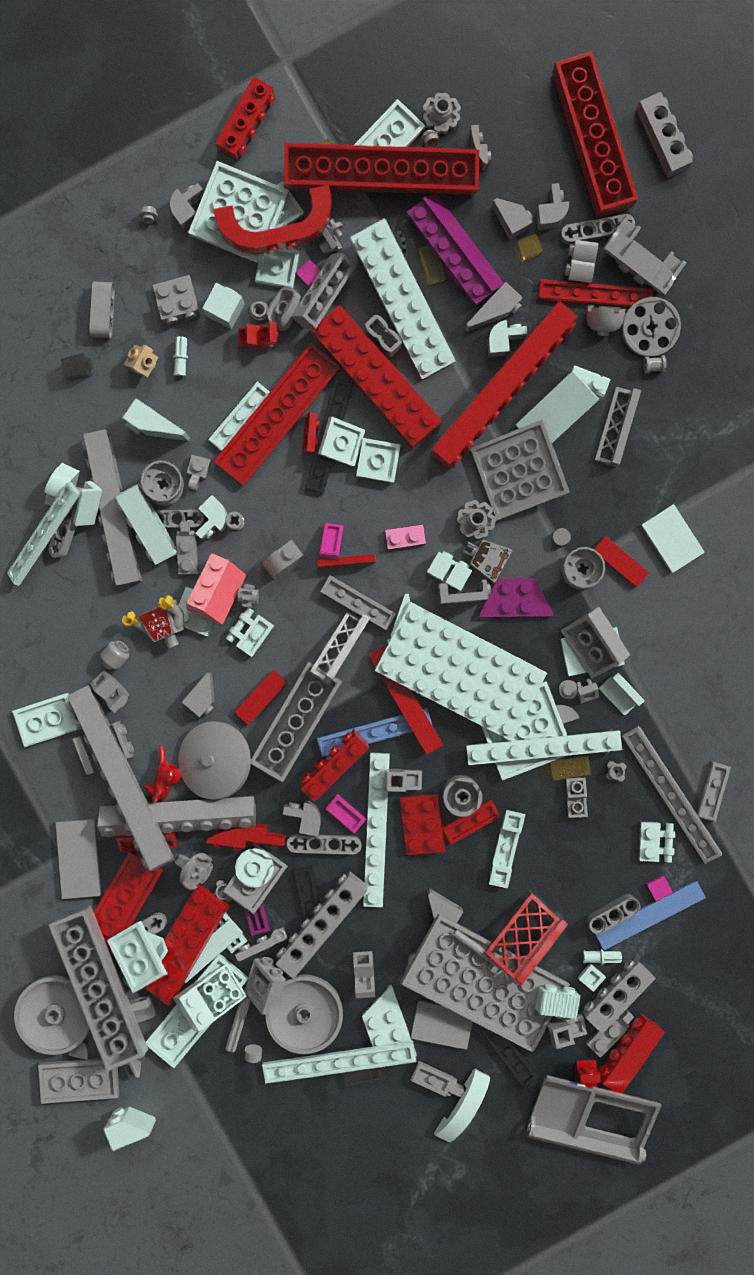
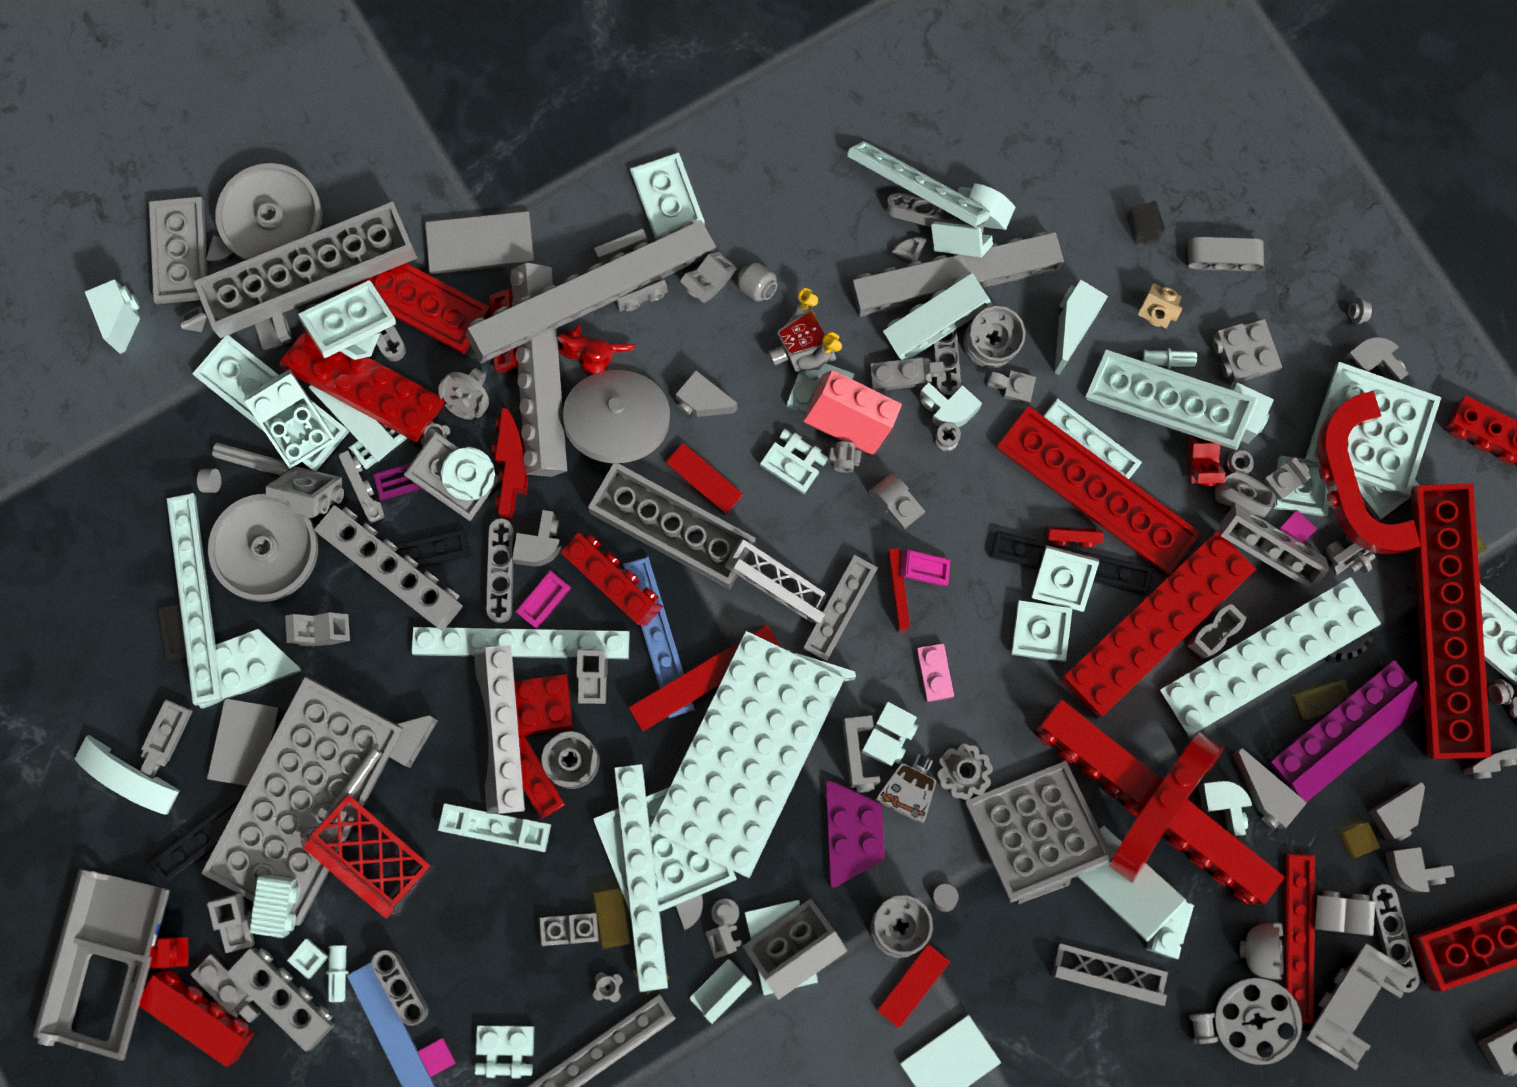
camera: 85 degrees right, 10 degrees down
none -> arch [474,645,525,814]
none -> light grey tile [892,237,927,263]
none -> light aqua plate [1086,350,1257,450]
none -> red arch [1109,732,1224,883]
none -> light grey bracket [1263,456,1311,501]

